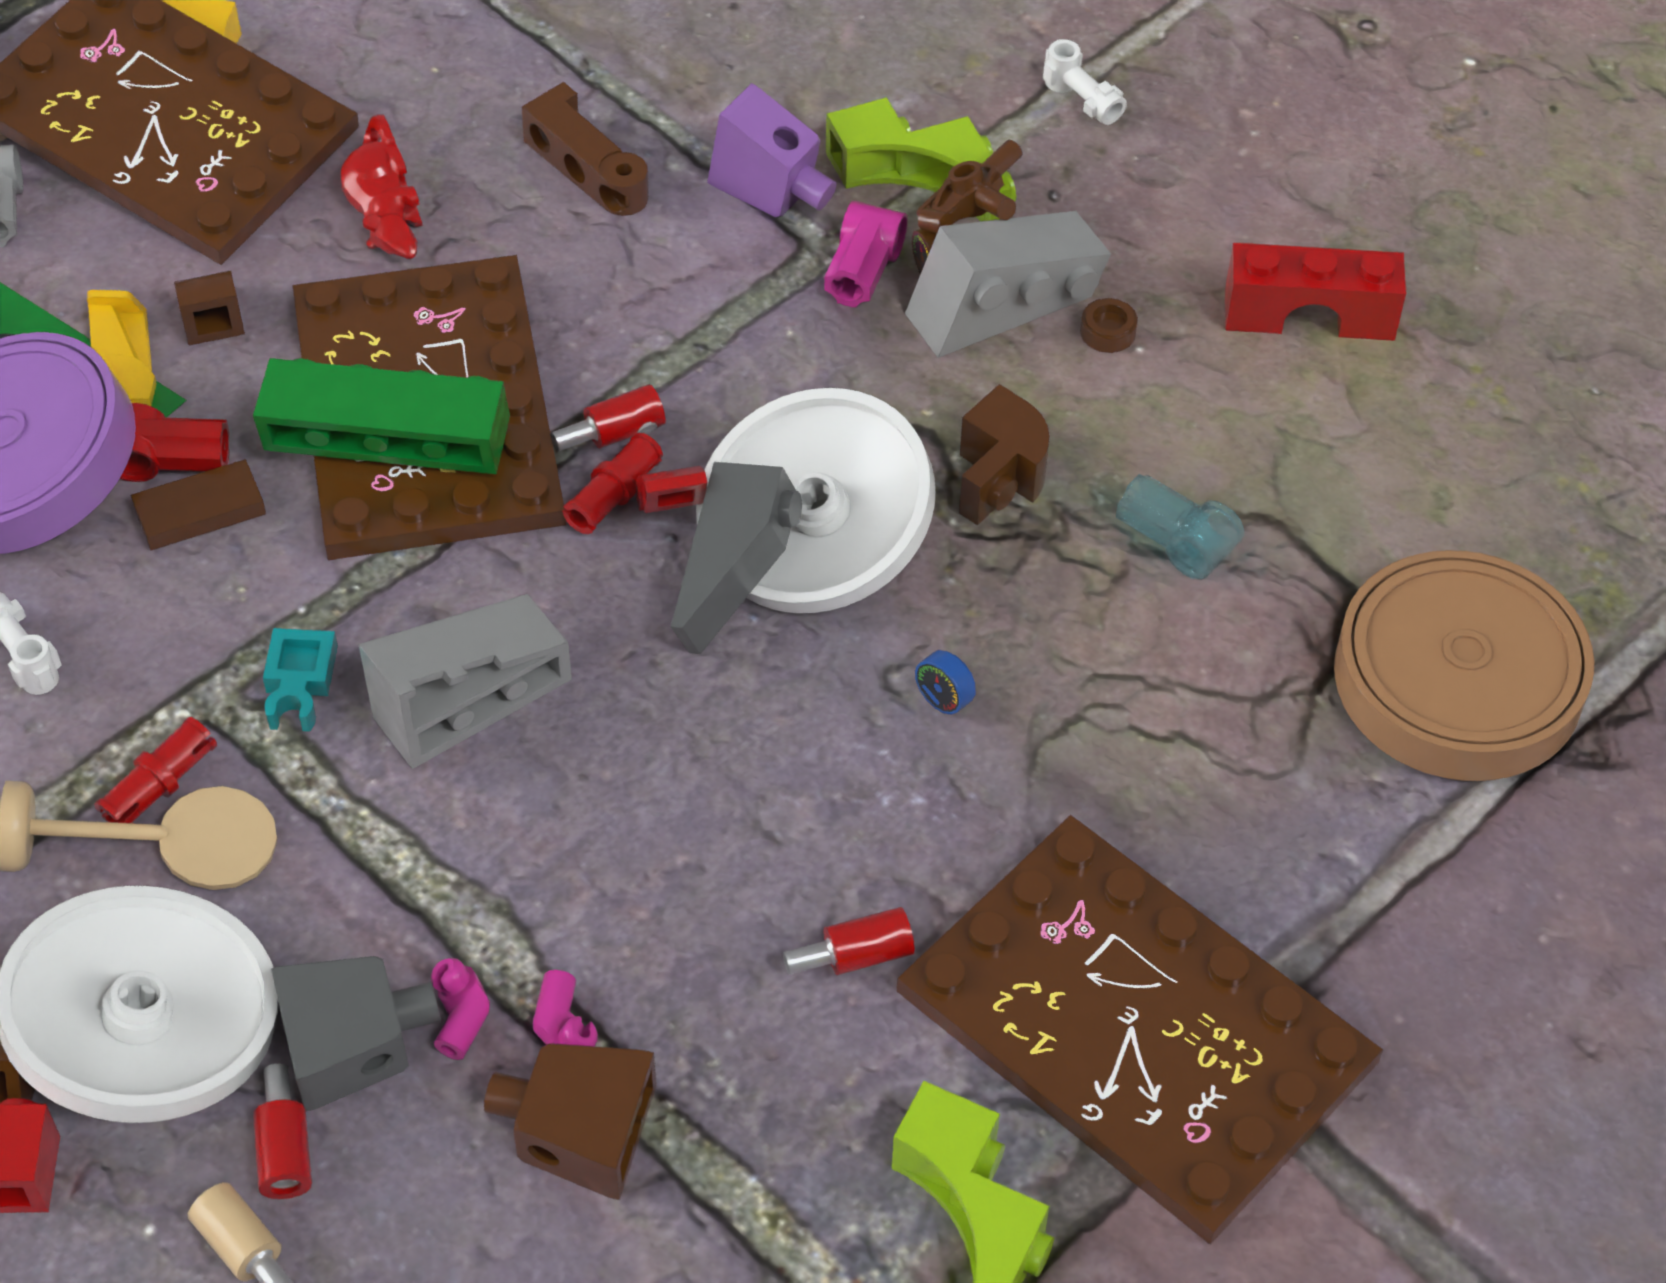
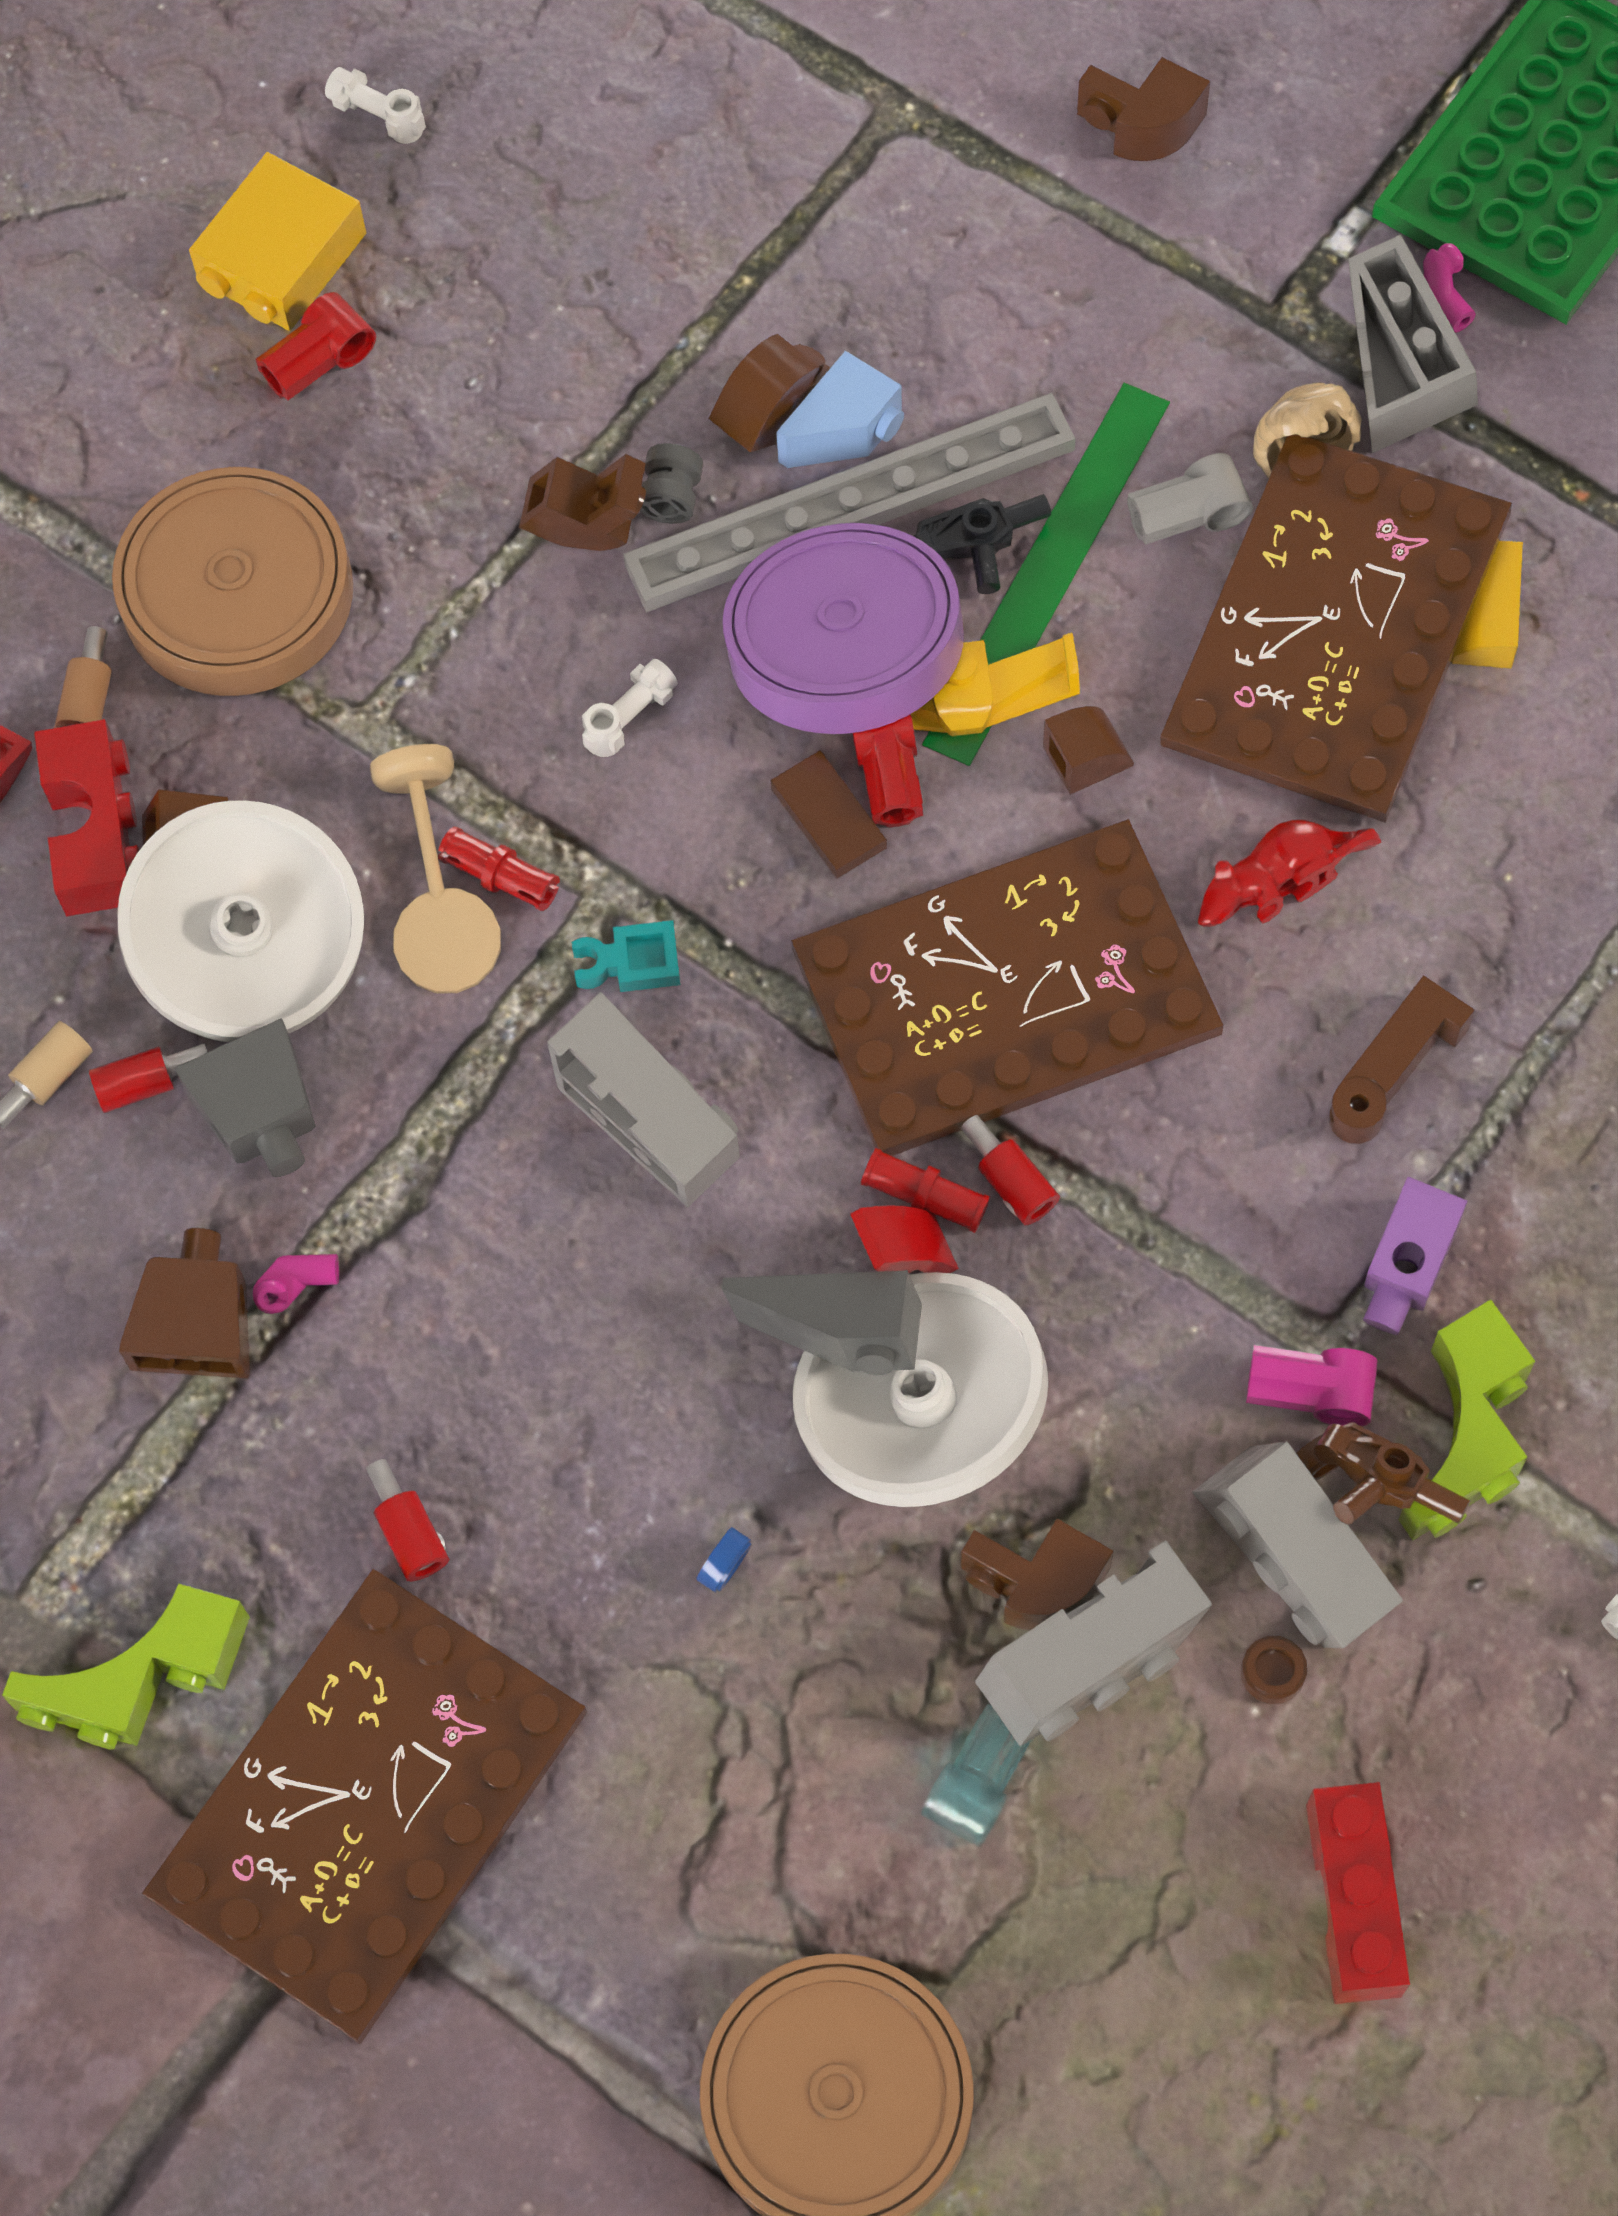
camera: 85 degrees right, 15 degrees up
green brick [253,358,510,474] -> none
dark pink arm [431,958,490,1060] -> none
none -> light grey wedge [975,1540,1212,1746]

